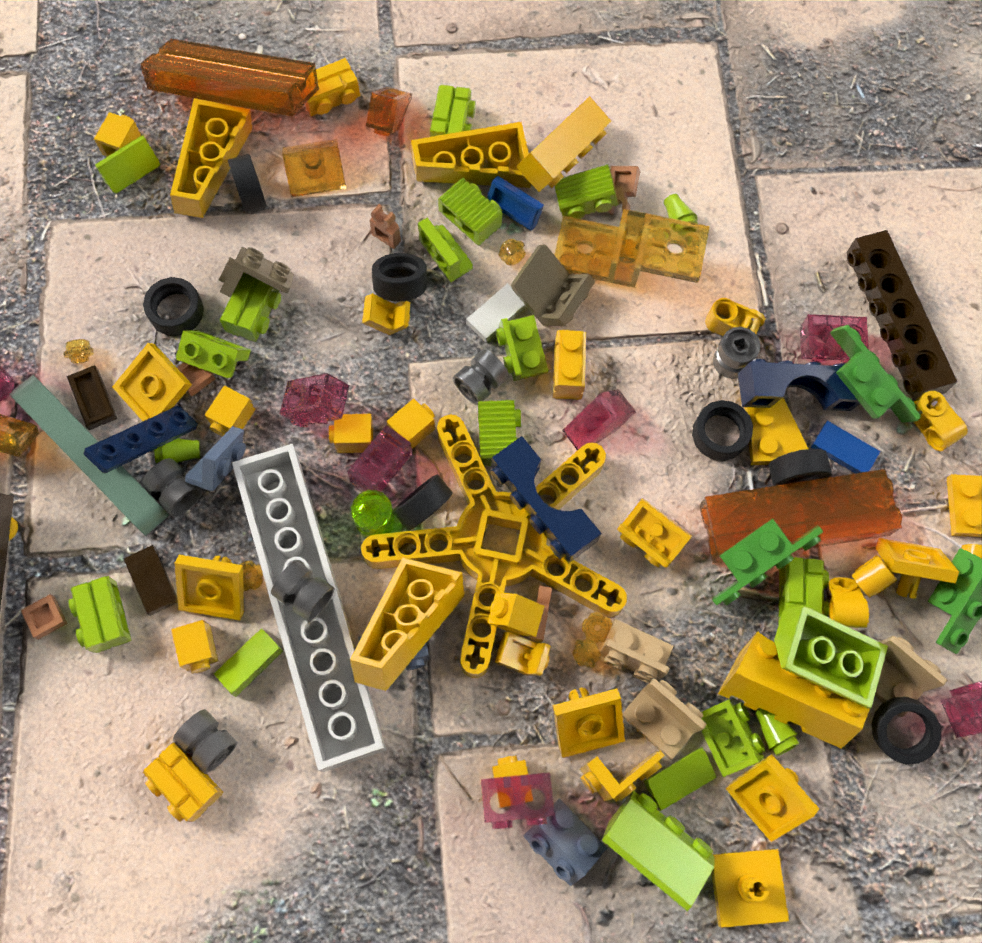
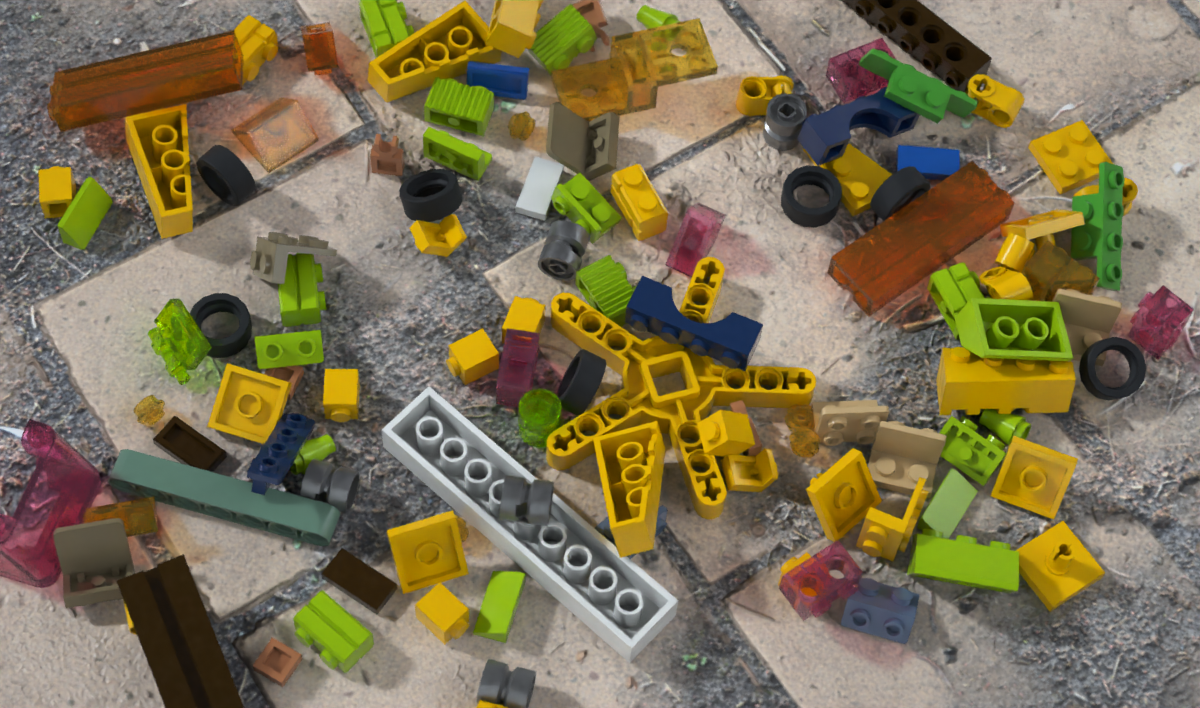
camera: 30 degrees left, 10 degrees down
sand blue bracket [185,426,246,491] -> none
clear pink brick [280,373,350,427] -> none
yellow bracket [617,498,692,568] -> none
bright green bracket [712,518,824,606] -> none
none -> clear neon green plate [148,299,212,385]
none -> clear yellow slope [1022,241,1100,302]

